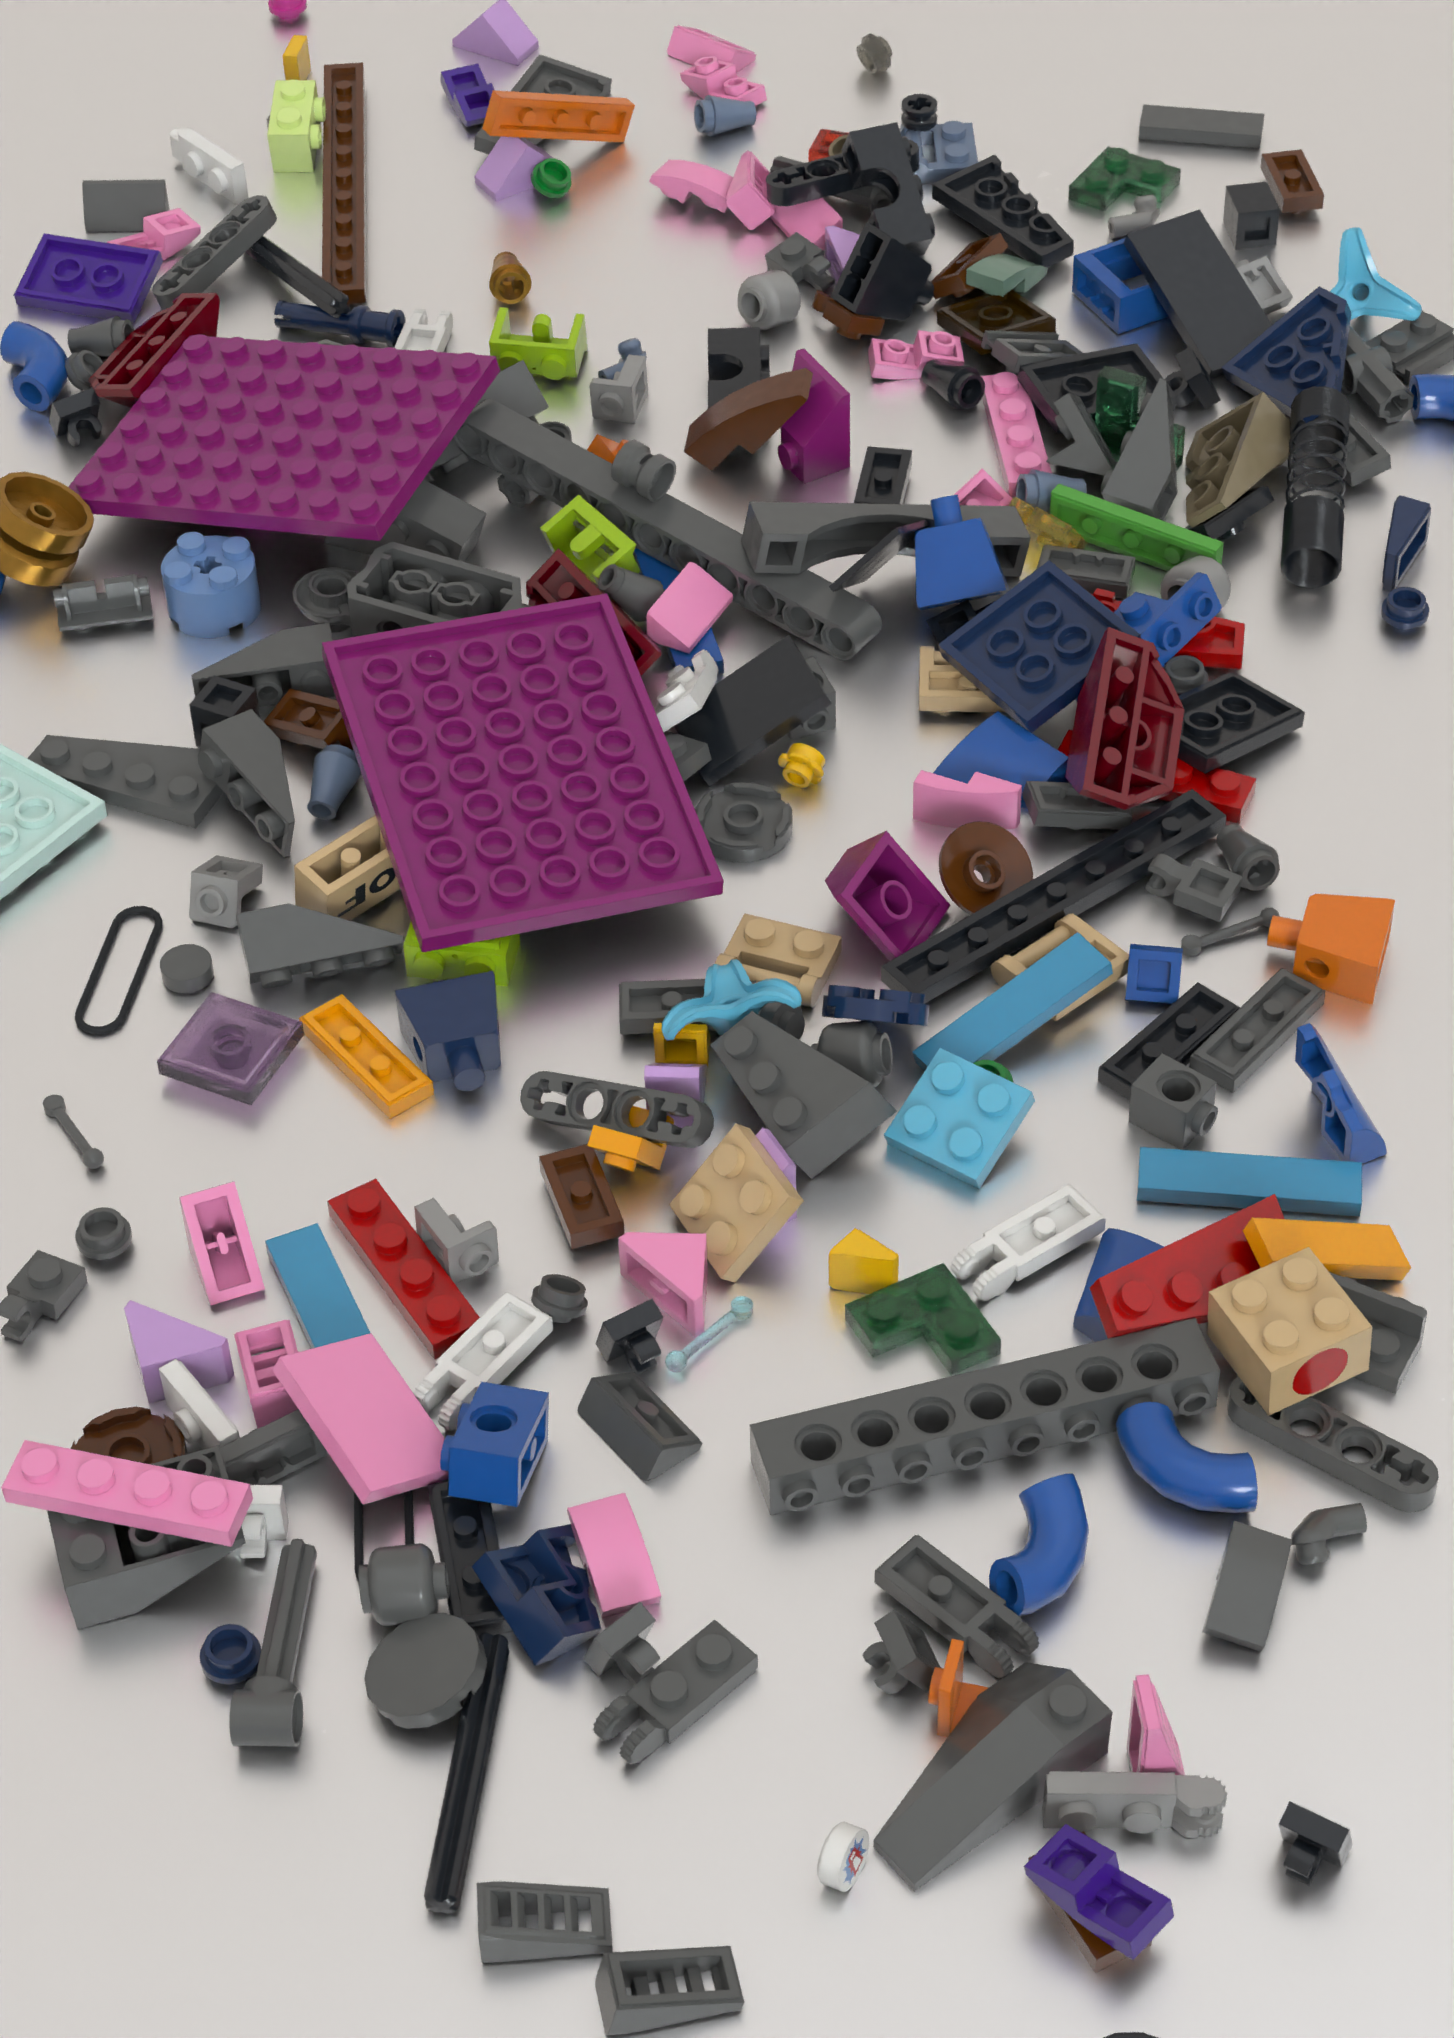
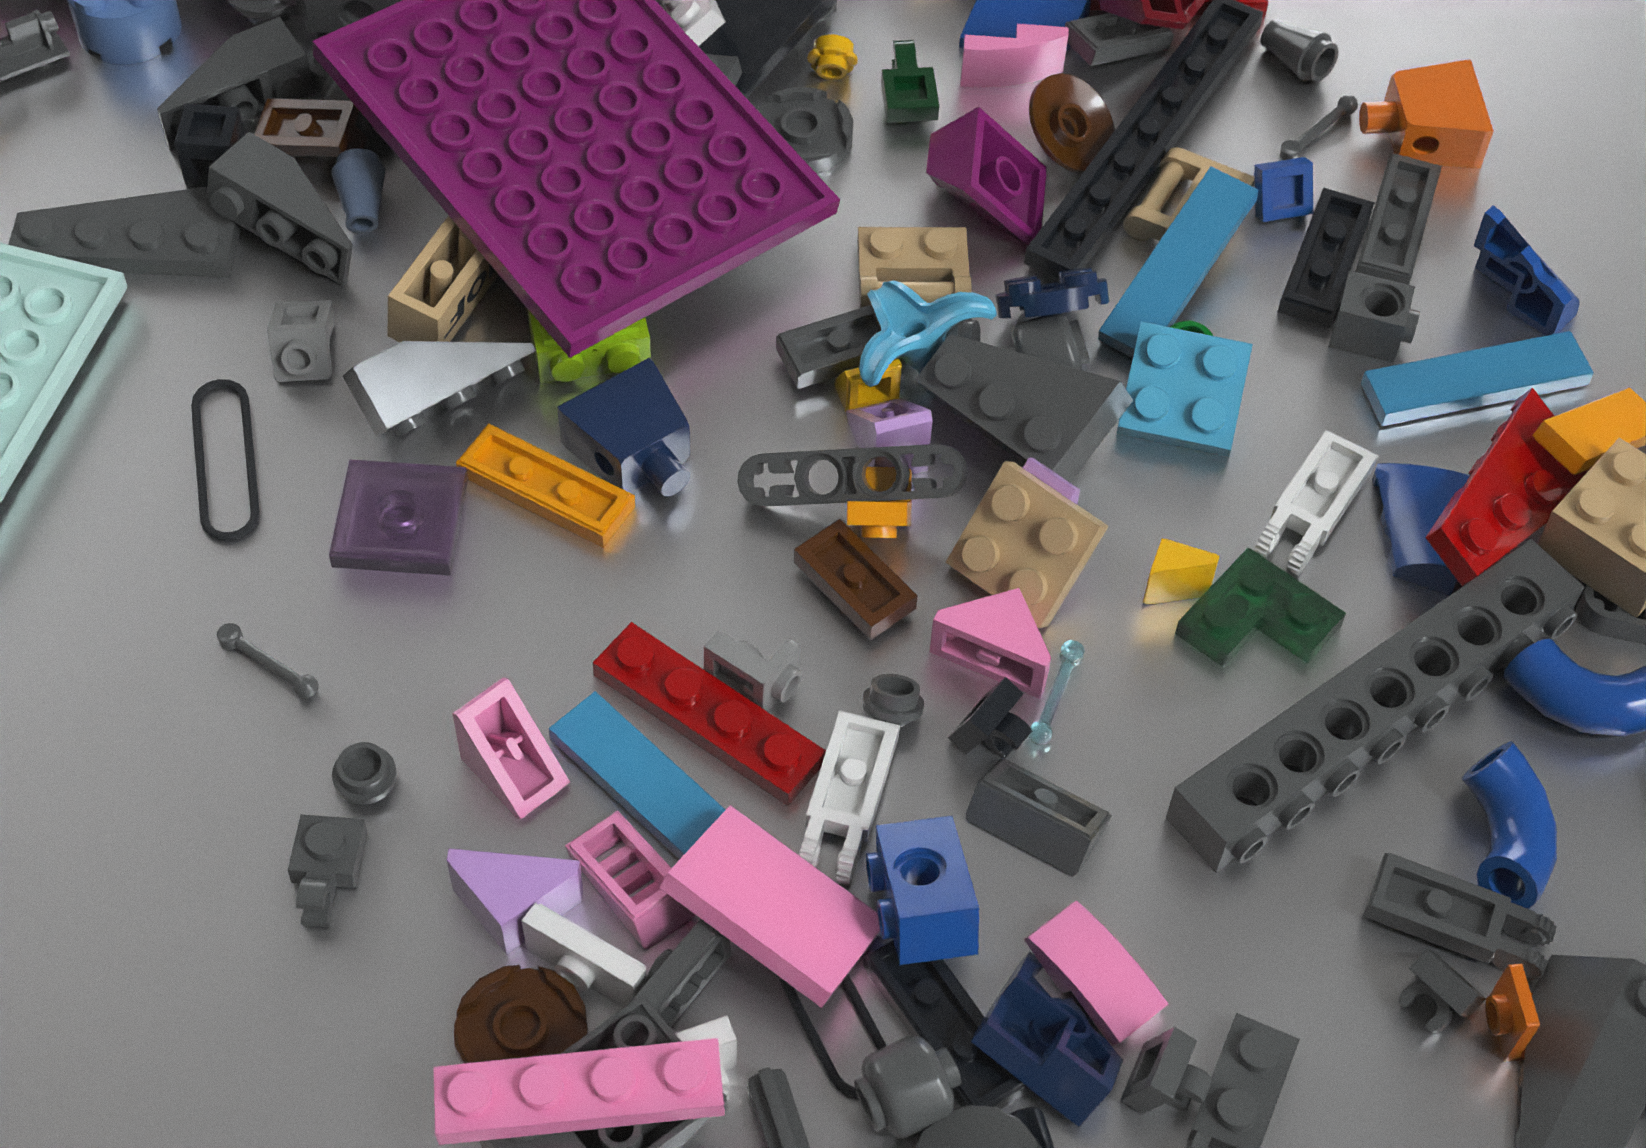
camera: 25 degrees left, 10 degrees up
dark grey tile [160,944,214,993] -> none
dark grey plate [1145,854,1243,922] -> none
none -> dark green plate [881,40,940,123]

